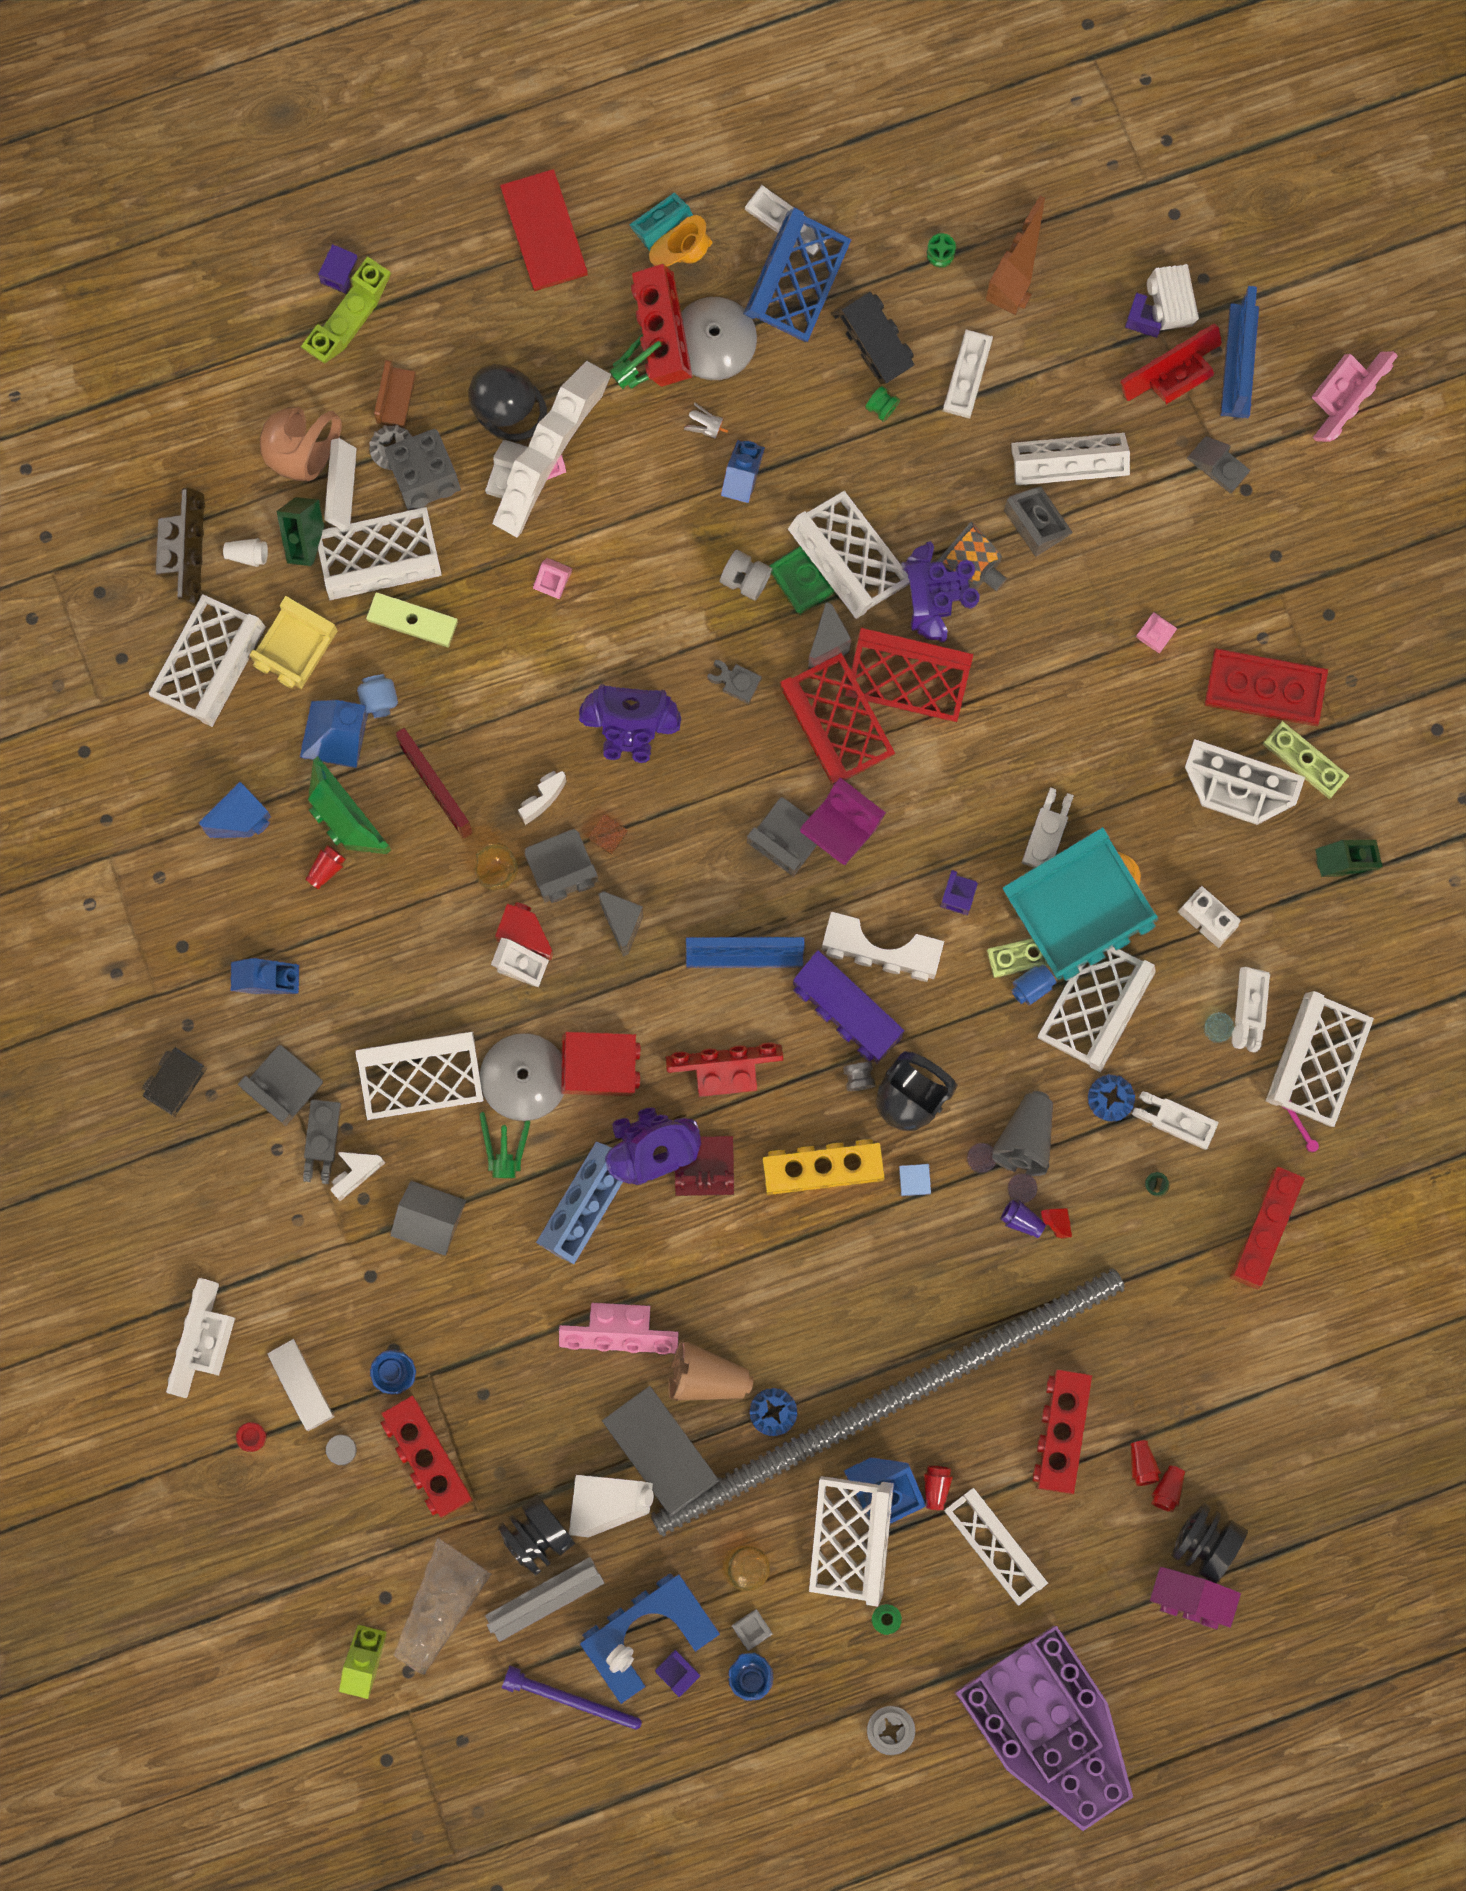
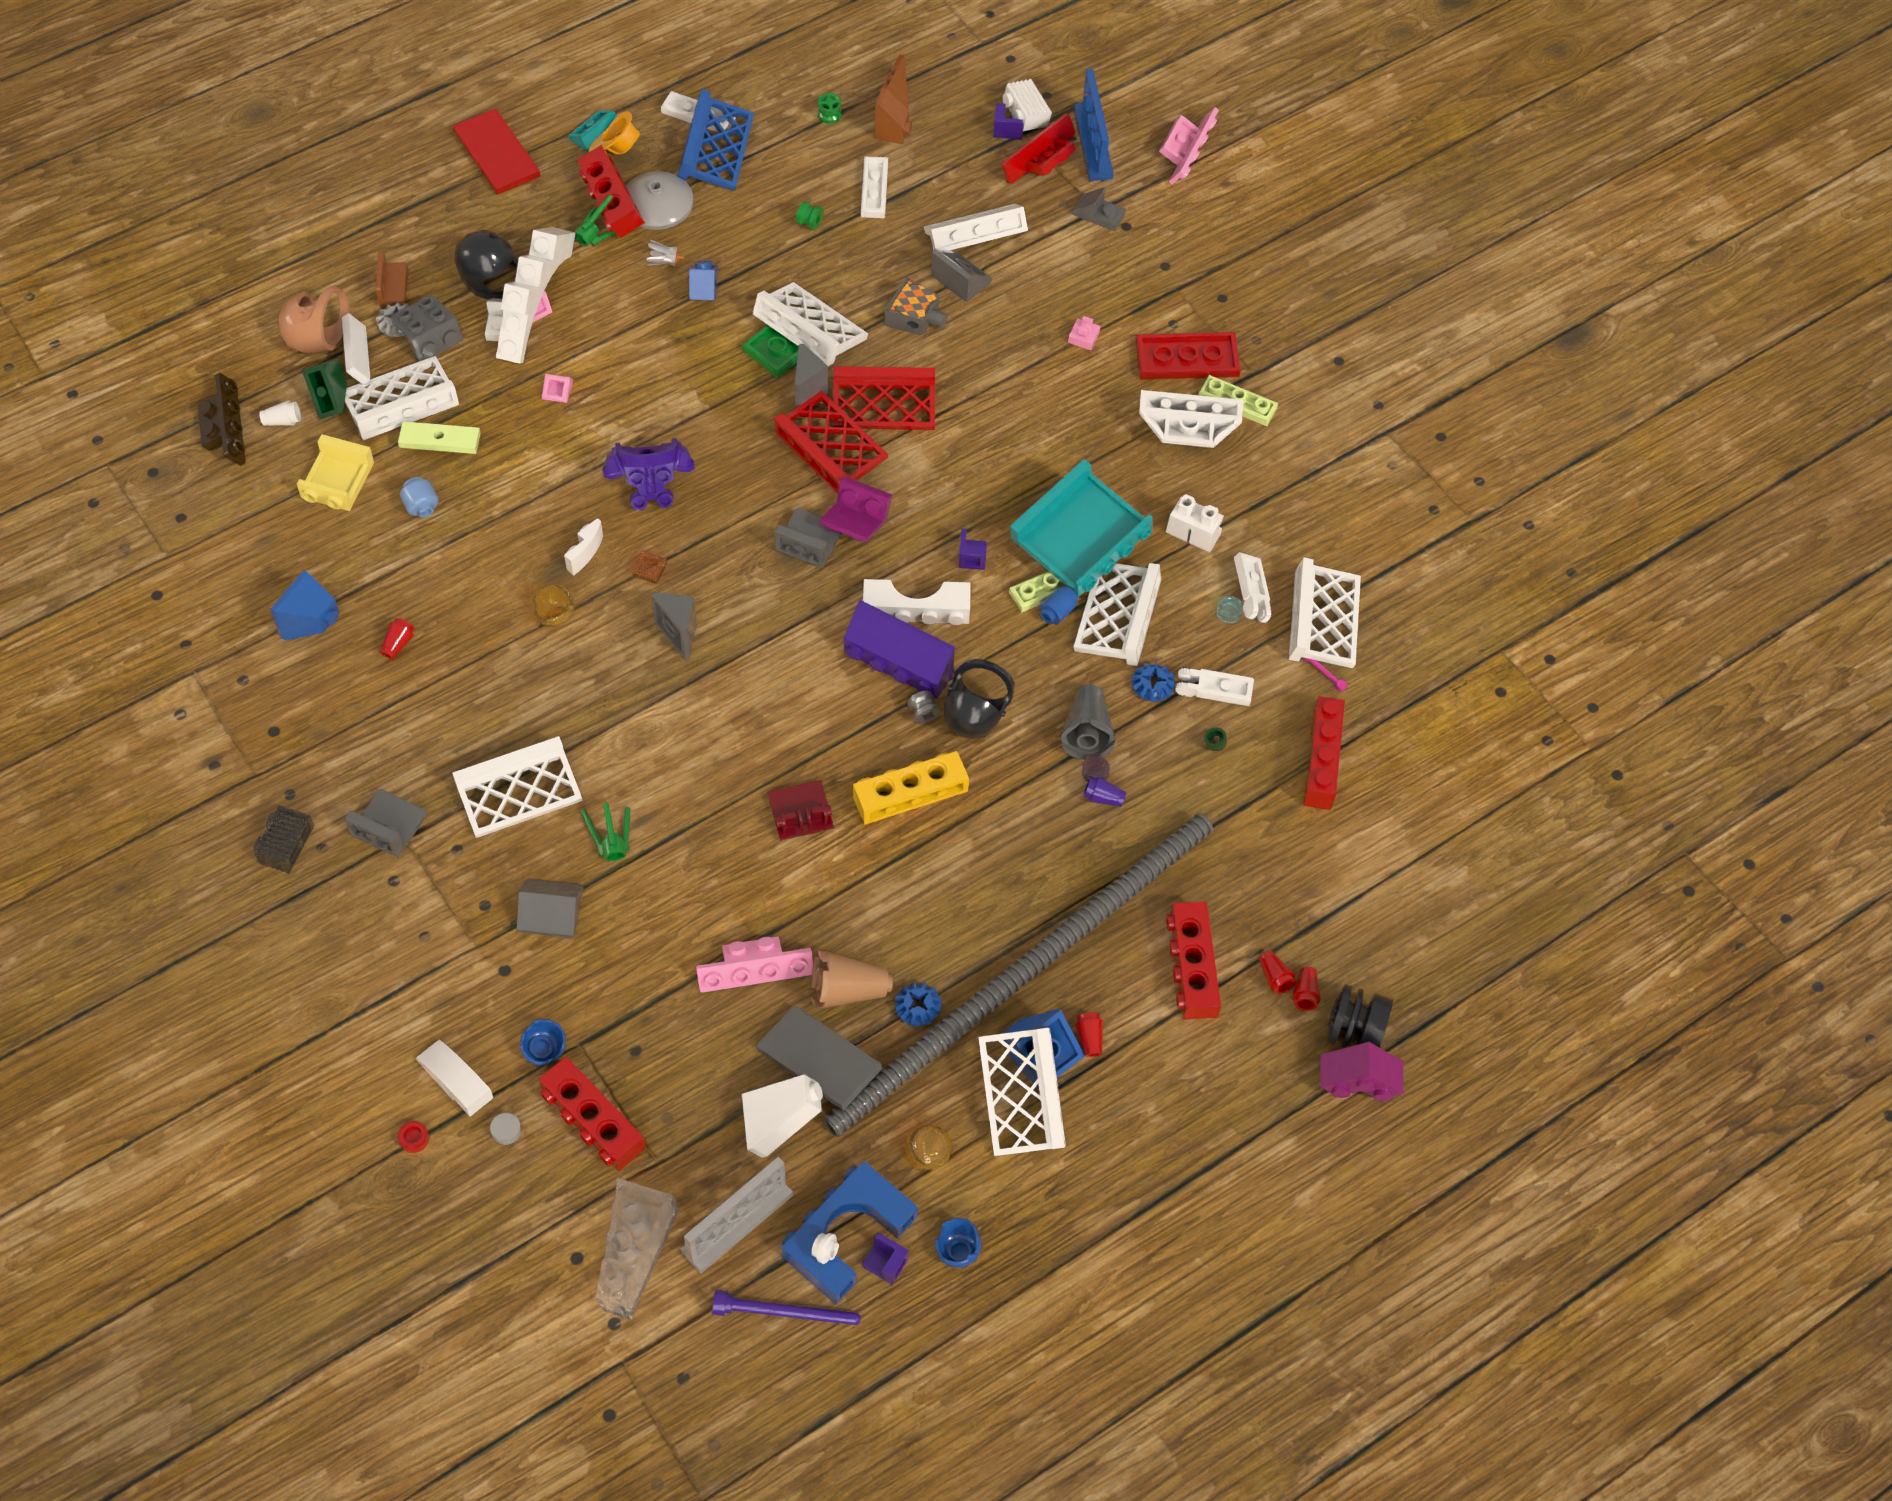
camera: 15 degrees left, 20 degrees down
white fence [149,594,266,727] -> none
white bracket [167,1278,235,1398] -> none
blue slope [231,958,299,994] -> none
blue slope [300,700,368,768] -> none
lime slope [301,256,391,364] -> none
dark grey hinge [303,1100,341,1184] -> none
green wedge [308,756,391,854] -> none
dark purple panel [318,244,358,294] -> none
white slope [330,1152,385,1201] -> none
lime slope [339,1625,387,1699] -> none
dark red tile [396,727,472,839] -> none
light grey dish [480,1034,564,1121] -> none
white slope [491,938,549,987] -> none
red slope [495,902,553,960] -> none
black wheel [497,1495,576,1576] -> none
dark grey bracket [525,829,599,903] -> none
medium blue brick [536,1141,623,1264] -> none
red brick [561,1032,641,1096] -> none
dark purple piece [605,1108,701,1185] -> none
red bracket [665,1042,784,1097] -> none
blue fence [686,937,804,968] -> none
dark grey plate [707,660,762,704] -> none
light grey wheel [720,550,772,601] -> none
light grey tile [732,1609,773,1651] -> none
black wedge [830,291,915,384] -> none
light grey gear [867,1706,915,1755] -> none
green plate [872,1604,902,1635] -> none
light blue tile [899,1164,931,1196] -> none
dark purple piece [901,541,980,642] -> none
white fence [944,1488,1048,1606] -> none
medium lavender wedge [954,1625,1133,1831] -> none
tile [967,1143,996,1173] -> none
white hinge [1022,787,1074,868] -> none
red tile [1041,1208,1072,1239] -> none
dark green slope [1315,840,1383,877] -> none

